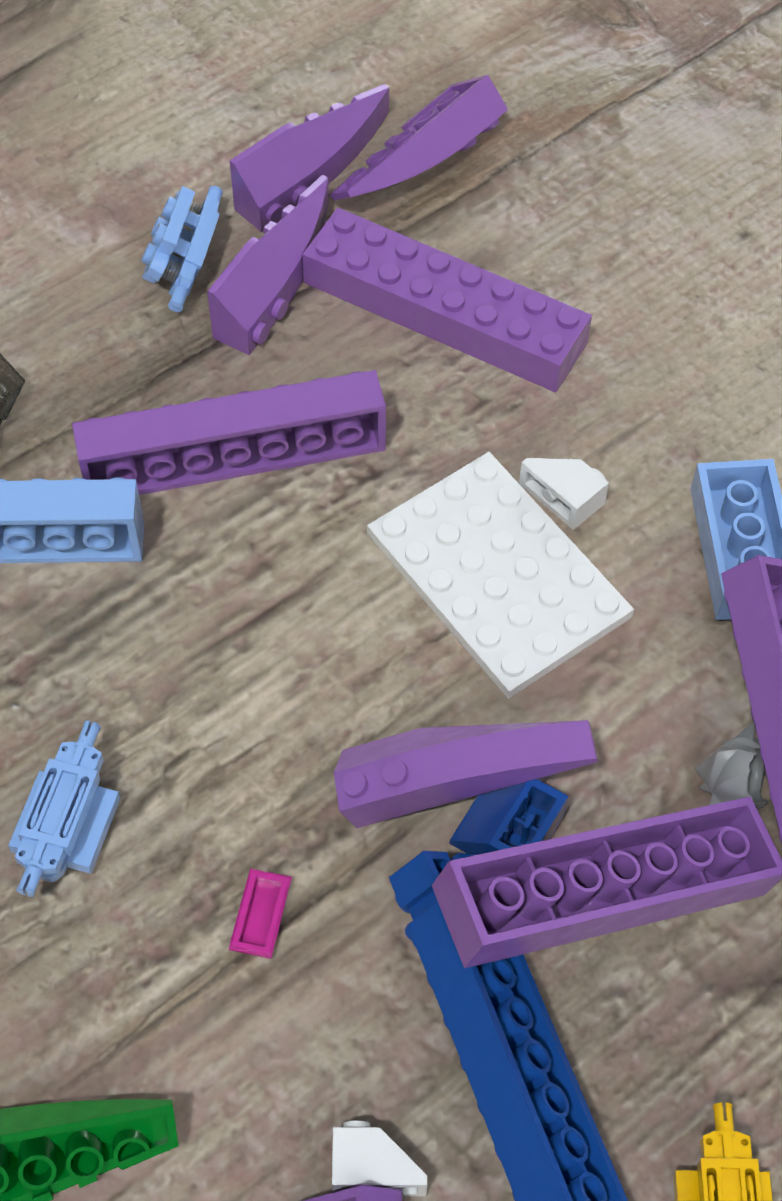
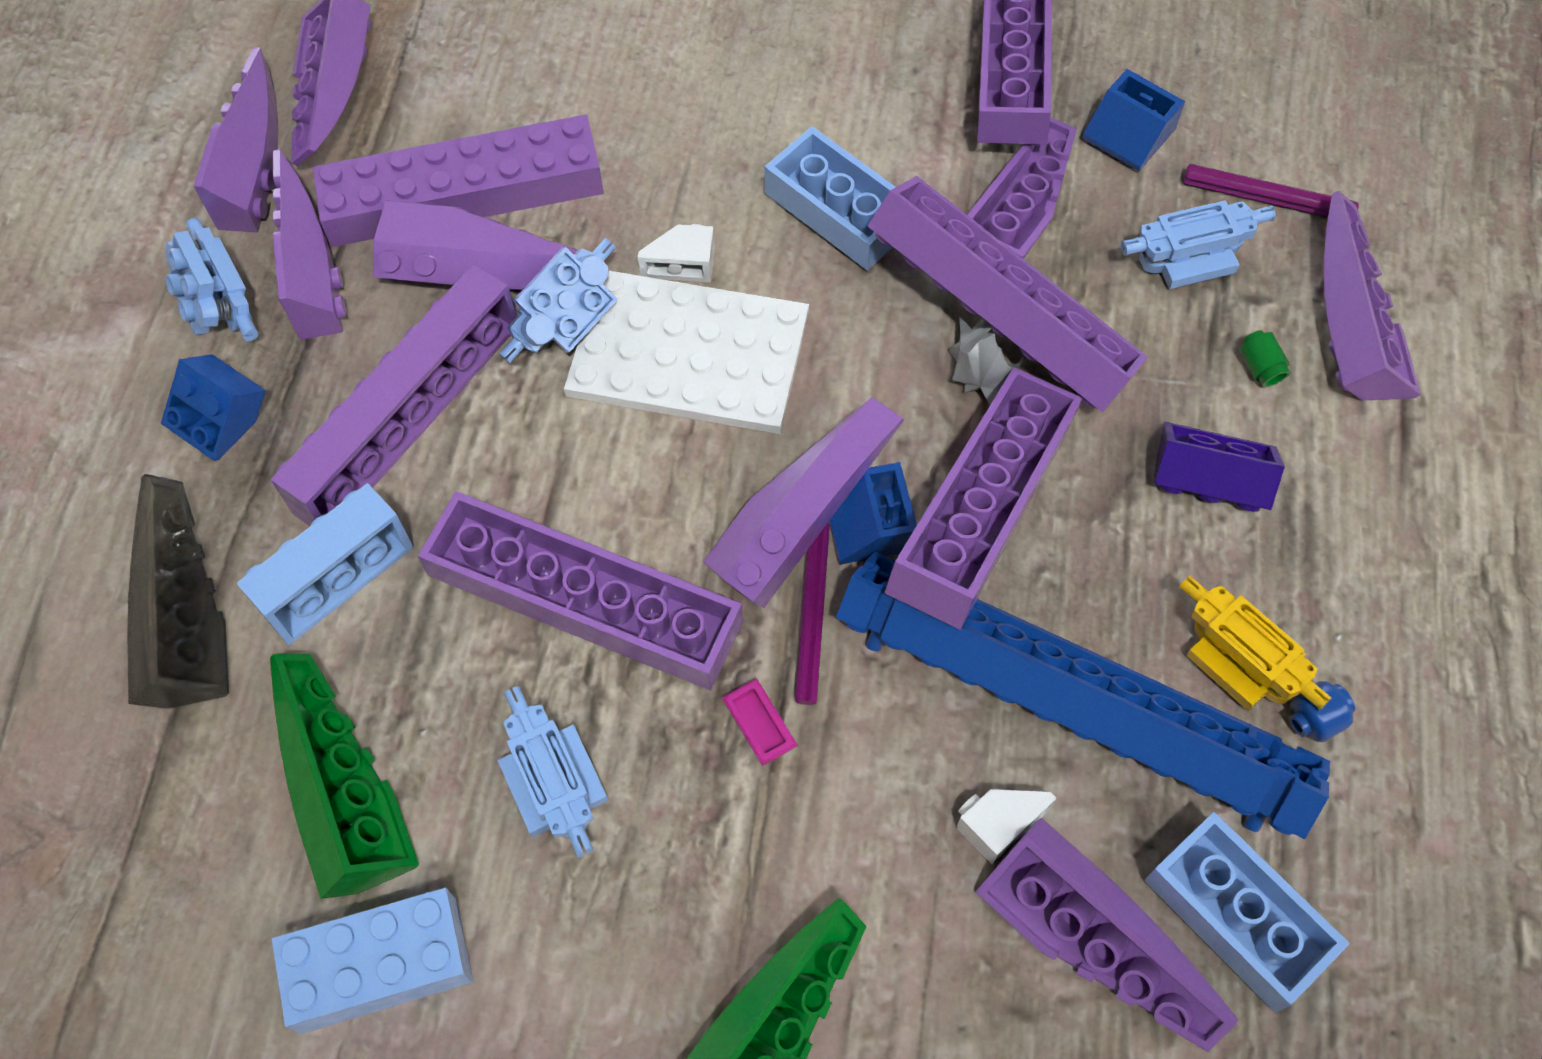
camera: 40 degrees left, 5 degrees up
none -> blue slope [161,354,266,461]
none -> medium lavender wedge [373,200,578,290]
none -> medium lavender brick [418,491,743,691]
none -> light blue piece [499,238,618,364]
none -> magenta axle [795,522,830,705]

